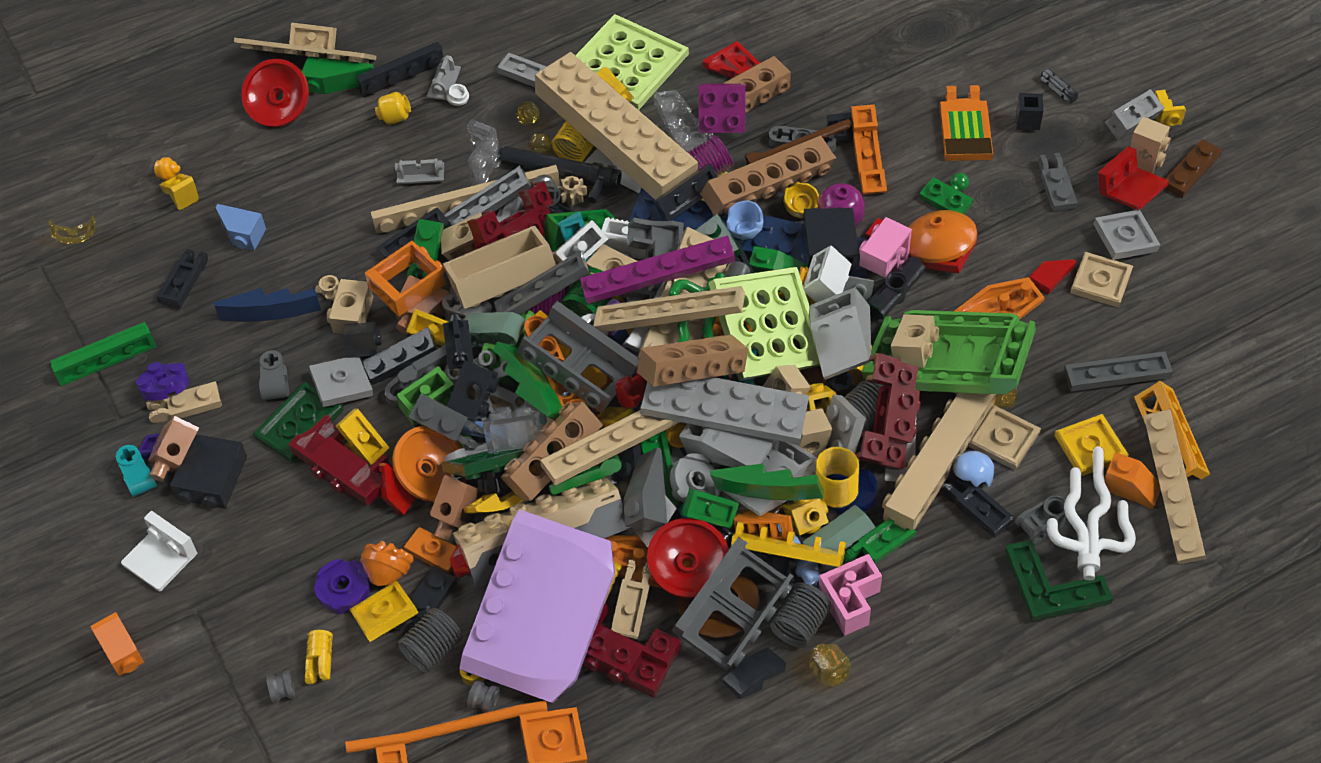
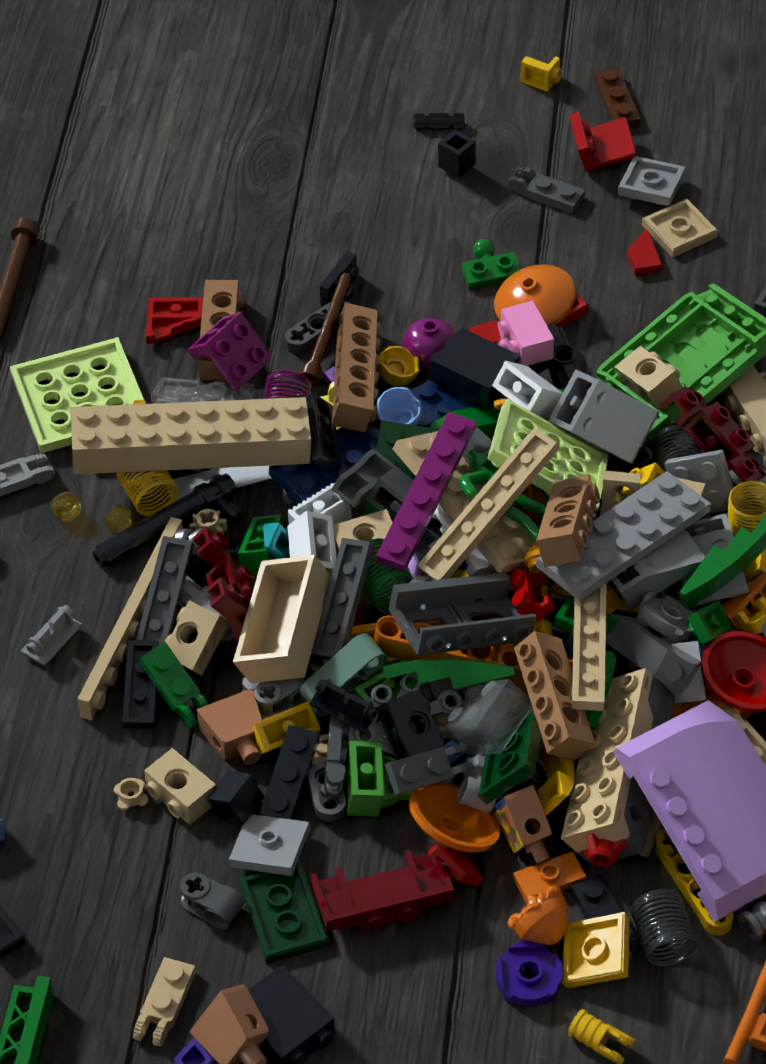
camera: 55 degrees left, 5 degrees down
dark purple plate [136,362,189,401] -> none
dark blue slope [213,288,321,322] -> none
yellow slope [336,409,389,465] -> none
orange window [365,241,446,317] -> none
clear bracket [467,119,501,186] -> none
orange slope [851,104,887,195] -> none
tile [940,85,993,161] -> none
orange piece [954,277,1044,320] -> none
light grey hinge [1105,89,1164,141] -> none
tan brick [1130,117,1171,174] -> none

